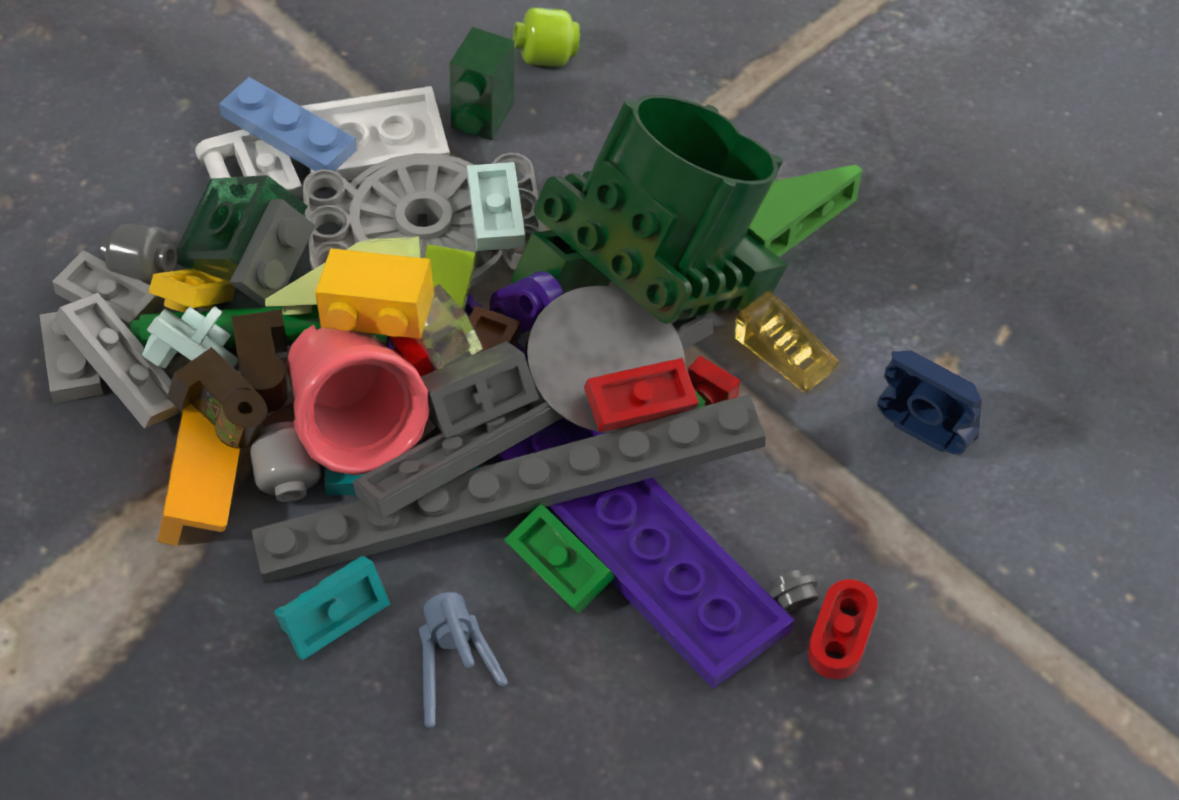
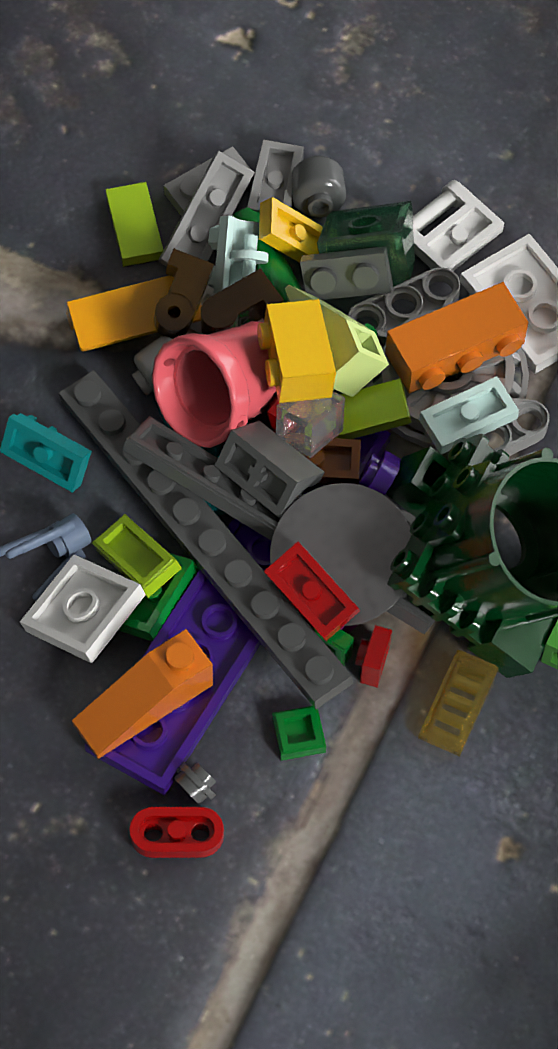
camera: 70 degrees right, 10 degrees up
medium blue plate [219,77,357,171] -> none
dark blue slope [877,350,982,455] -> none
none -> white plate [20,555,146,663]
none -> orange slope [72,629,213,759]
none -> lime tile [92,514,182,598]
none -> lime tile [105,182,163,267]
none -> green tile [272,706,326,761]
none -> orange brick [385,282,529,394]

